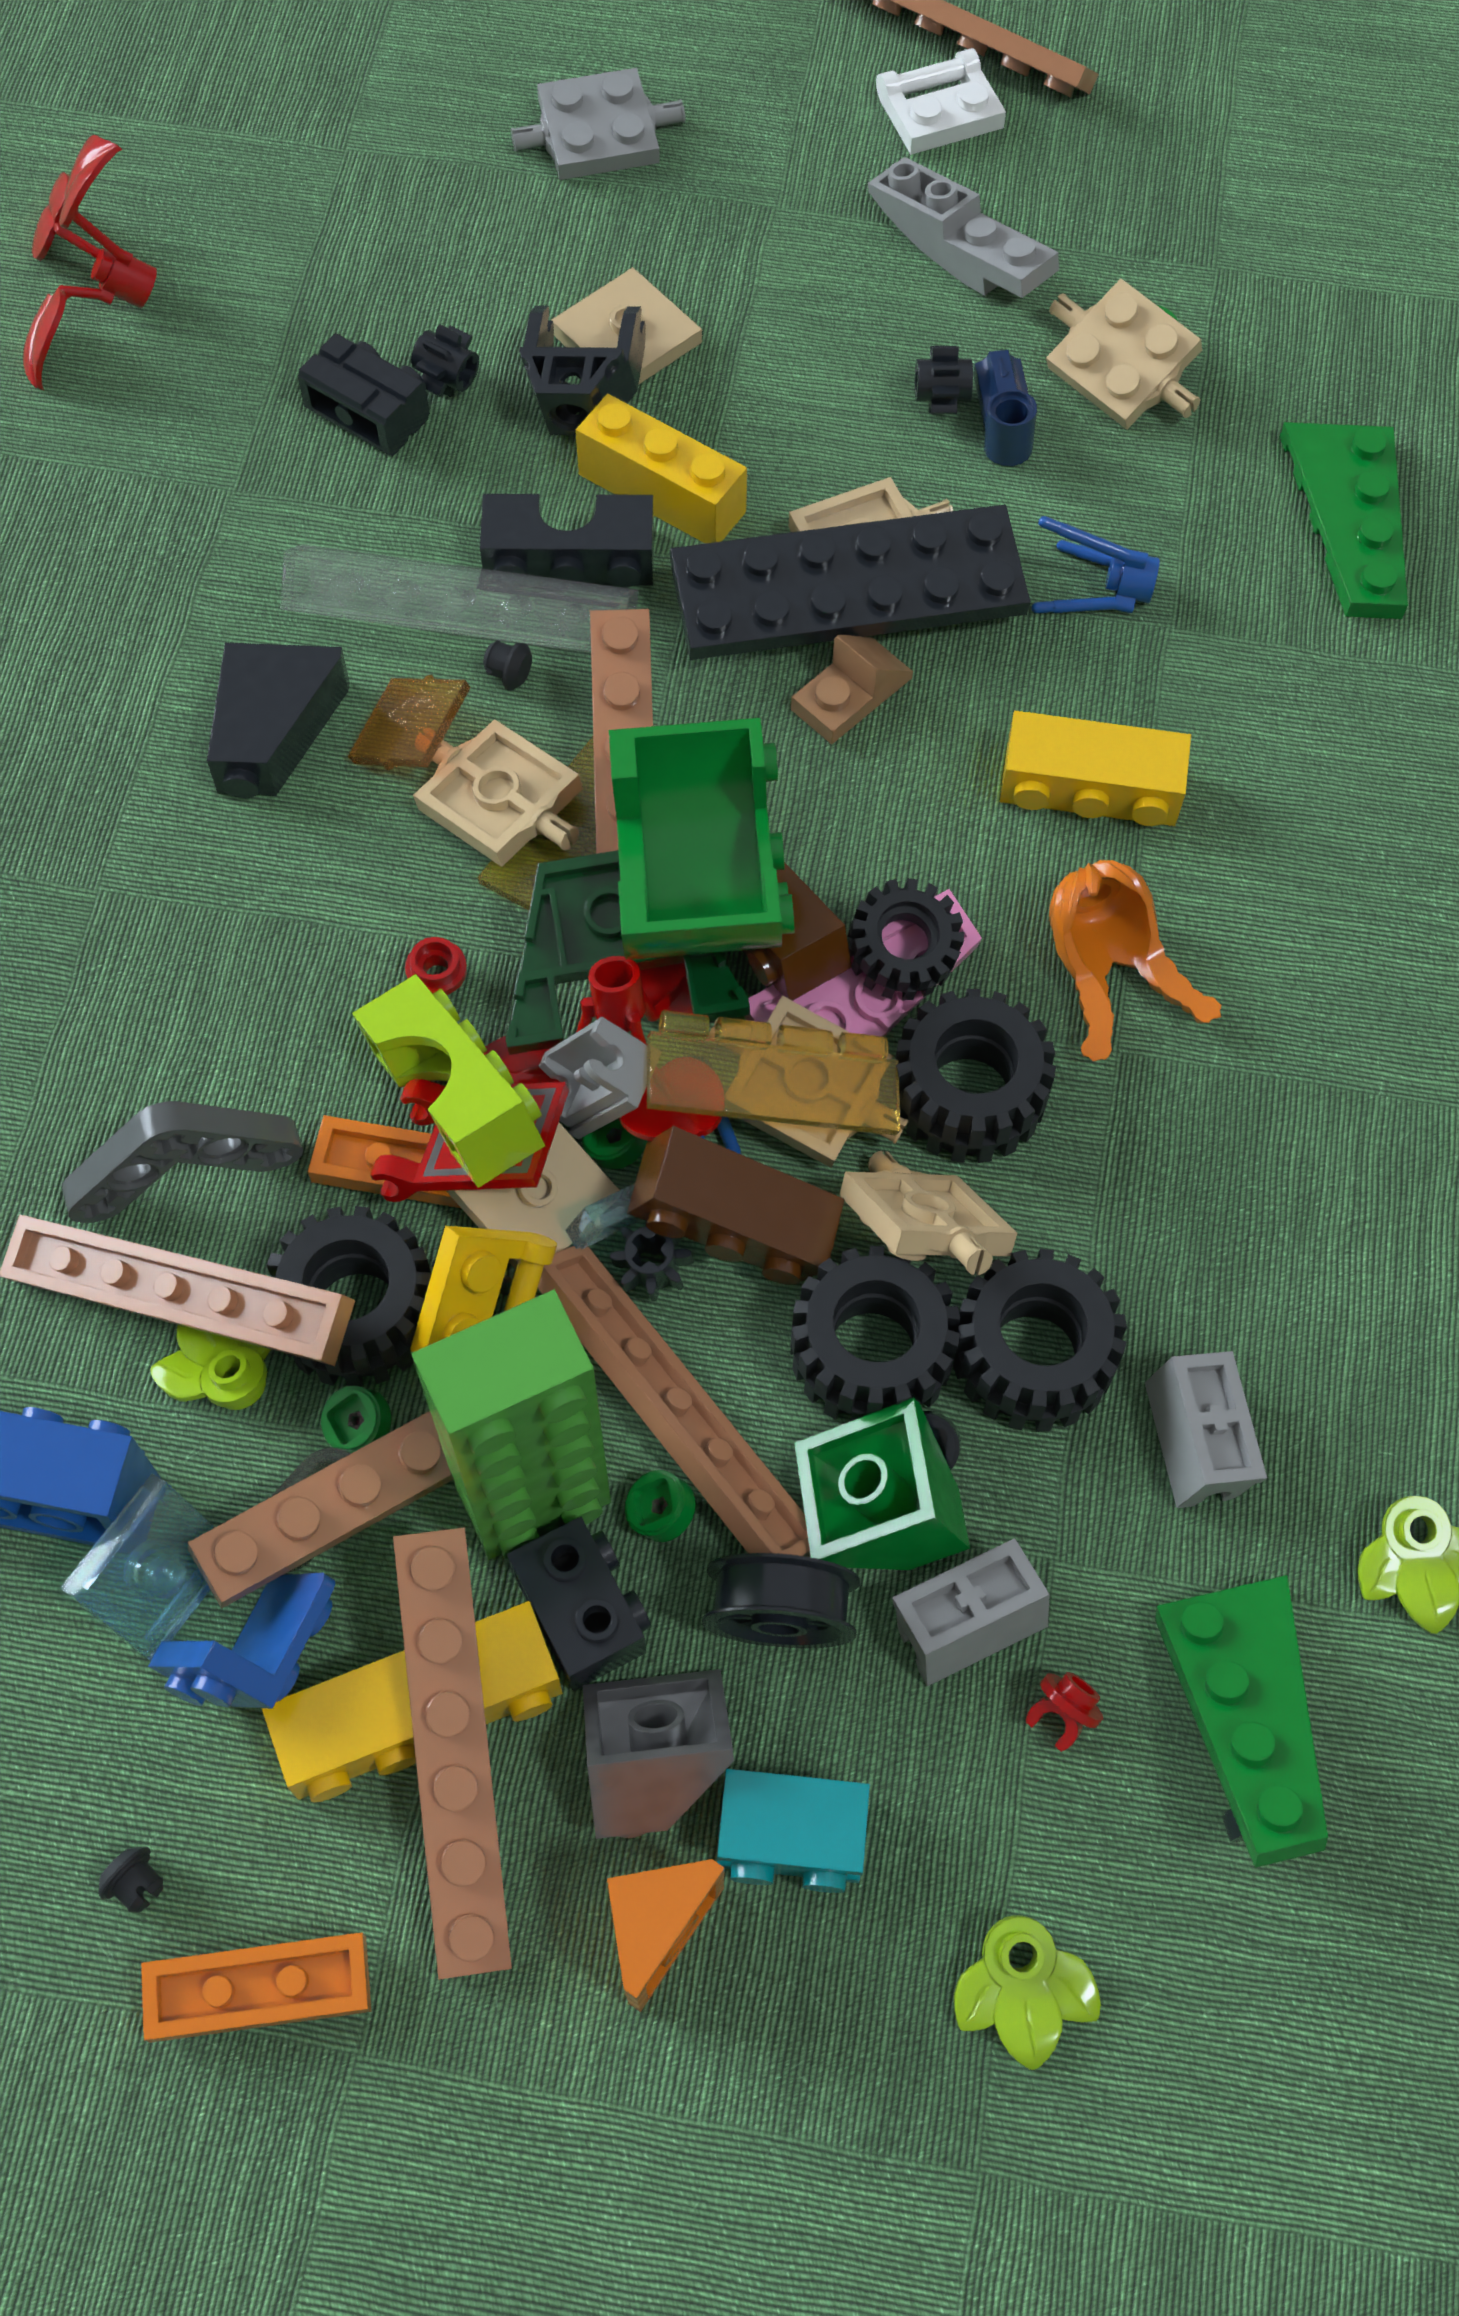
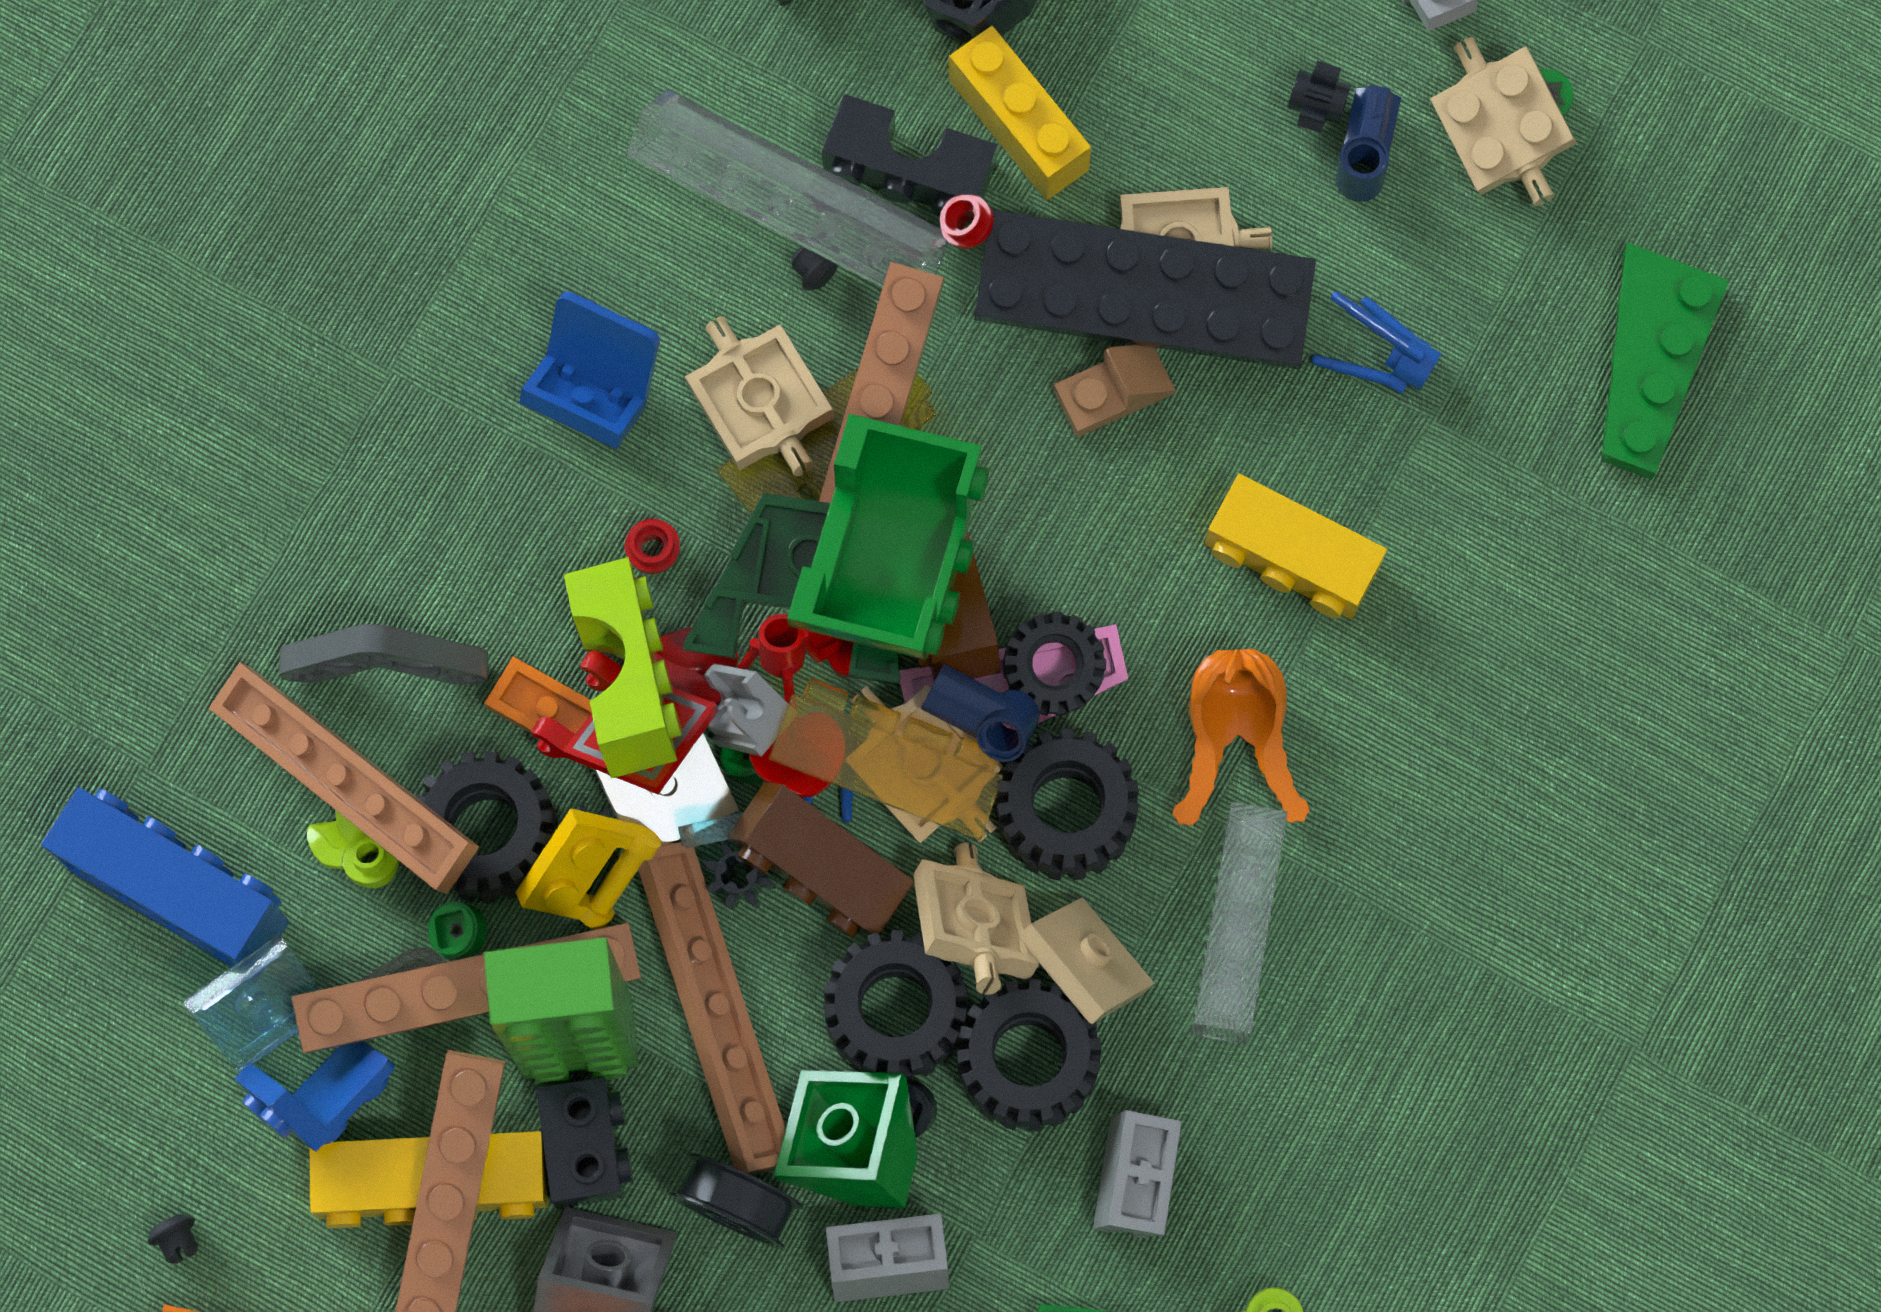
camera: 20 degrees right, 10 degrees up
black slope [207,642,350,798] -> none
clear orange piece [348,674,471,771] -> none
green tile [625,1470,695,1542] -> none
none -> blue bracket [519,292,660,449]
none -> dark blue piece [921,664,1040,762]
none -> red plate [940,195,994,249]
none -> tan plate [1018,897,1155,1024]
none -> clear brick [1190,802,1288,1044]

